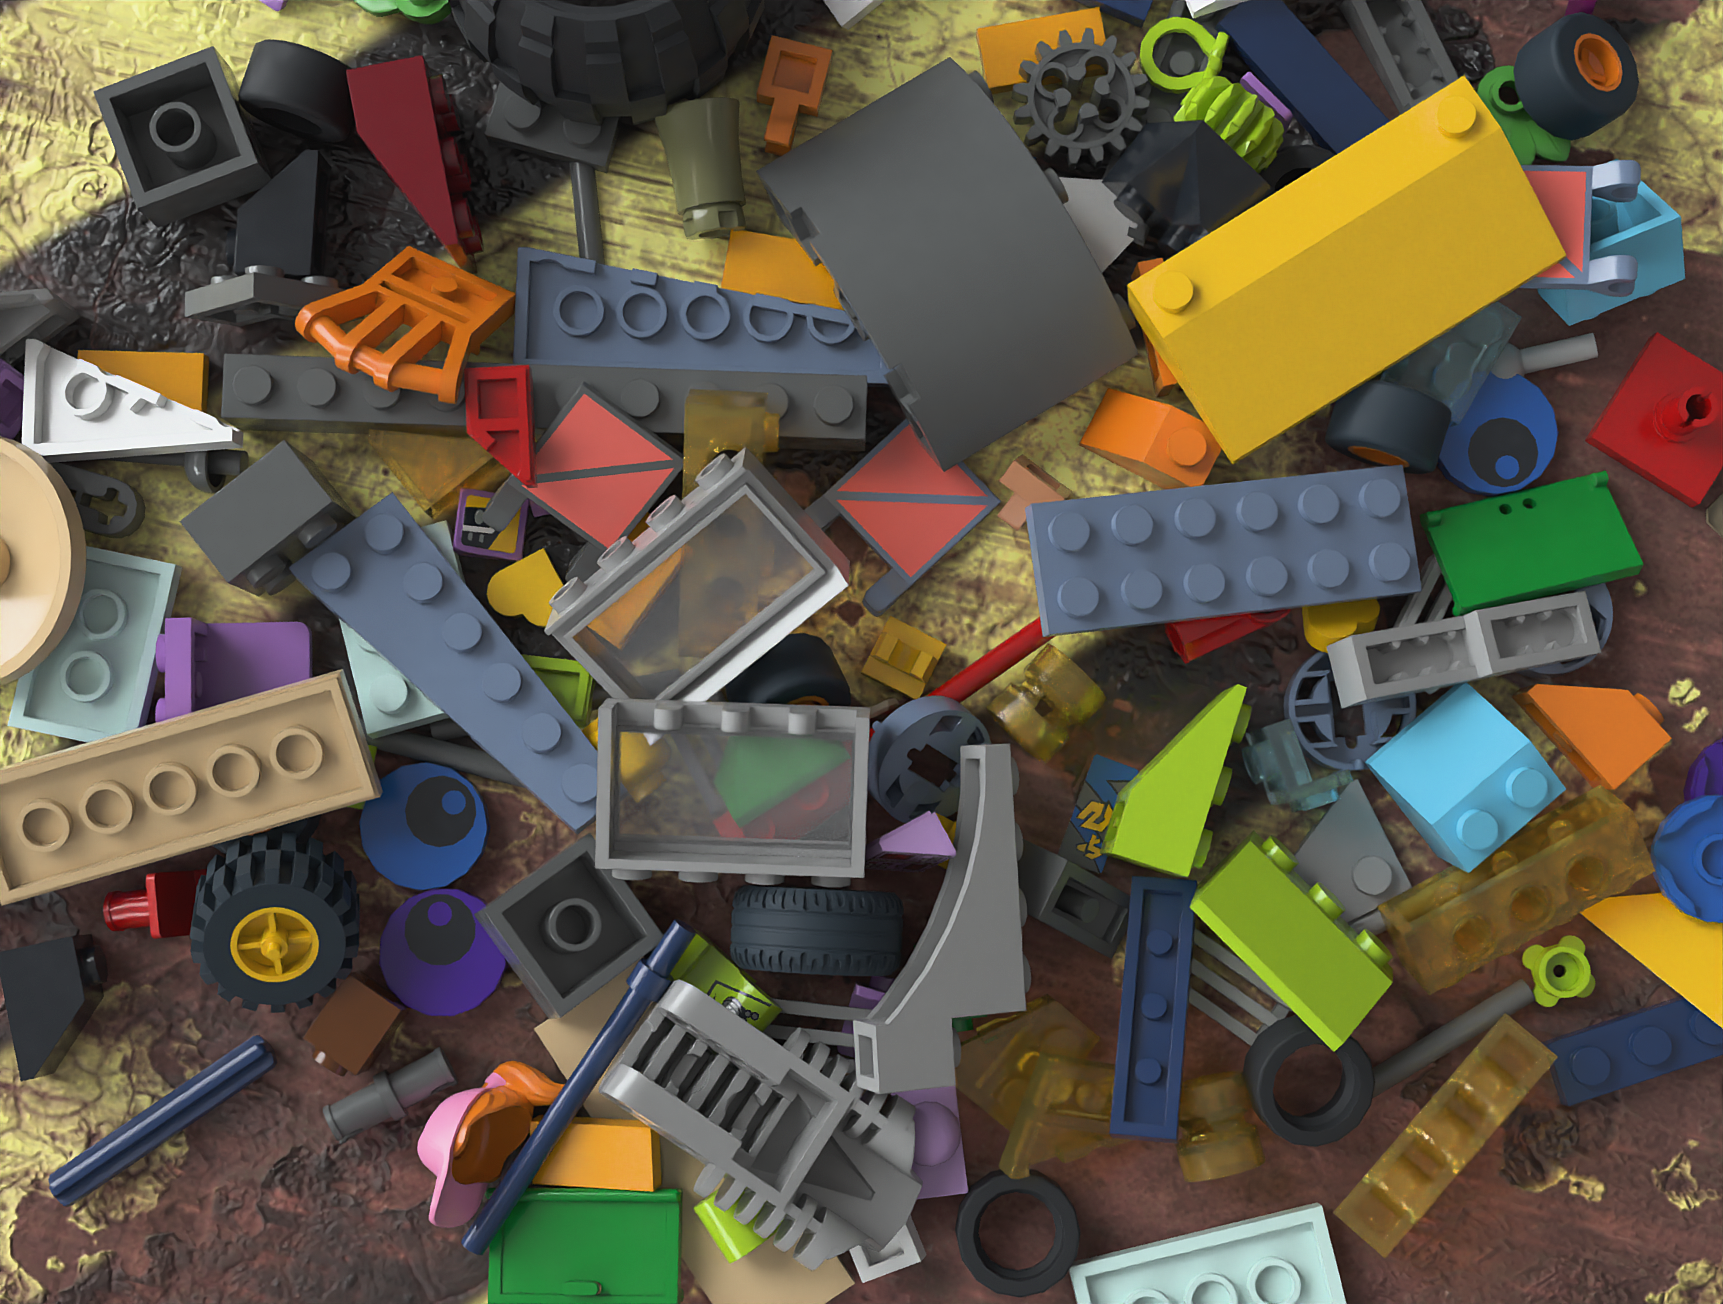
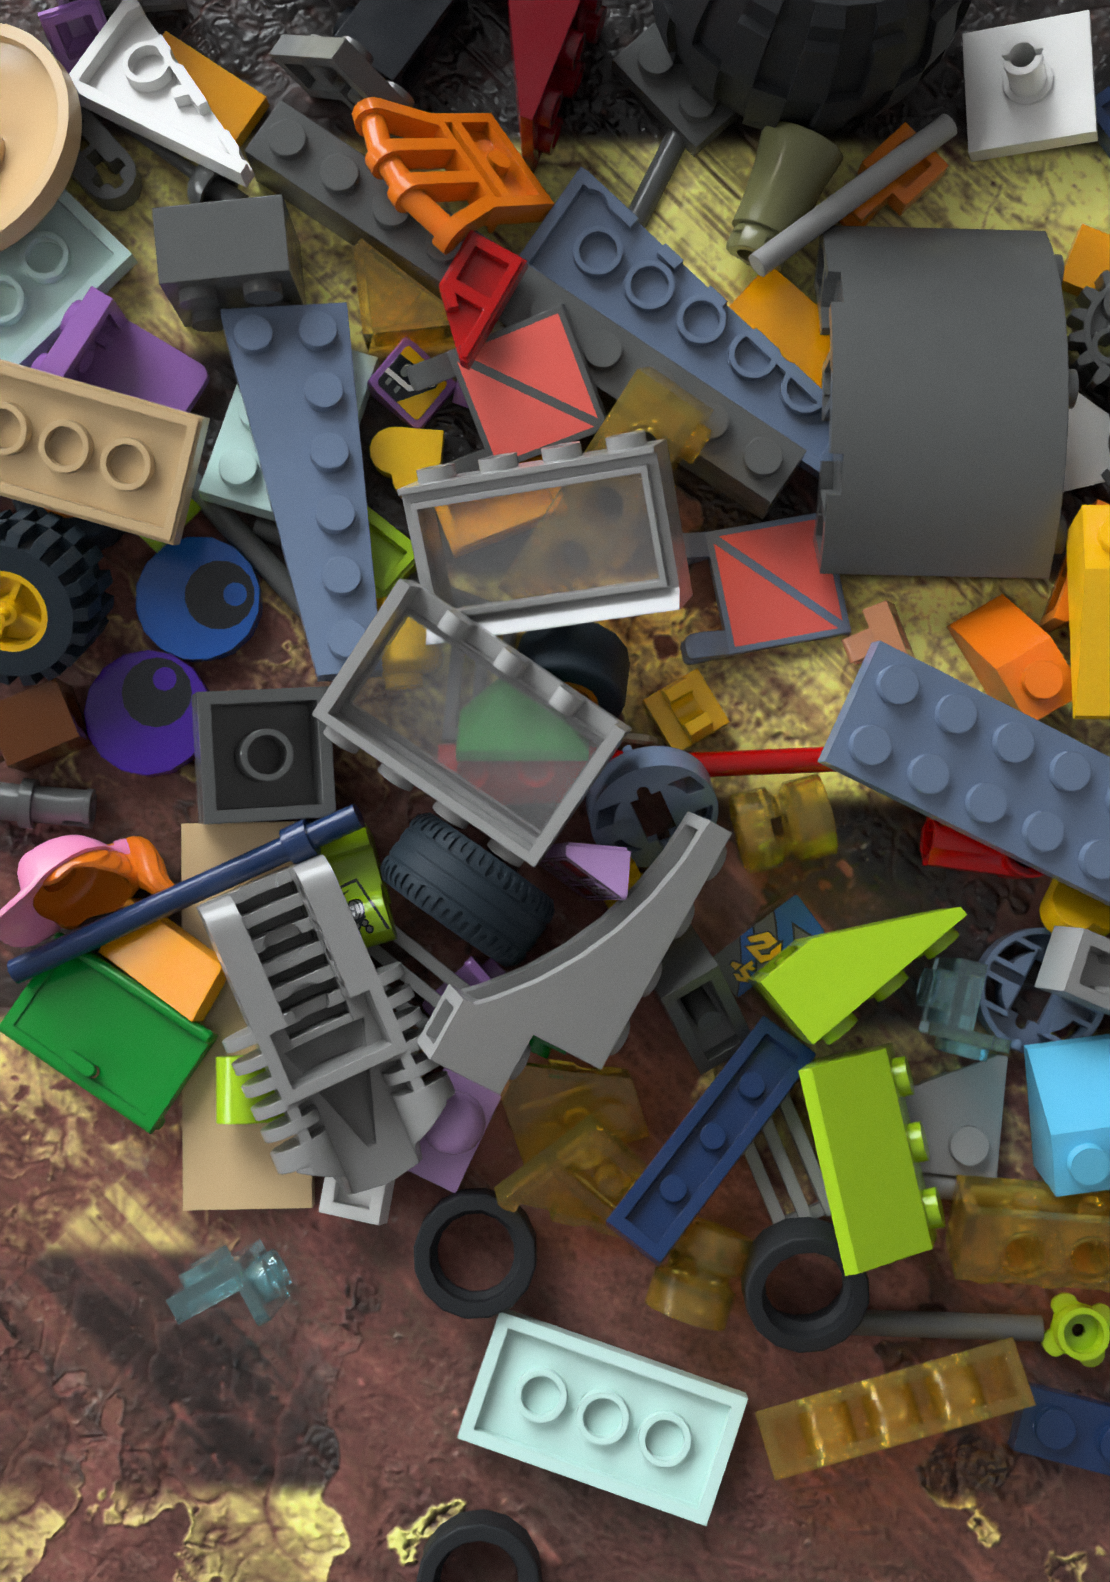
camera: 35 degrees right, 0 degrees up
none -> light grey bar [749,114,957,277]

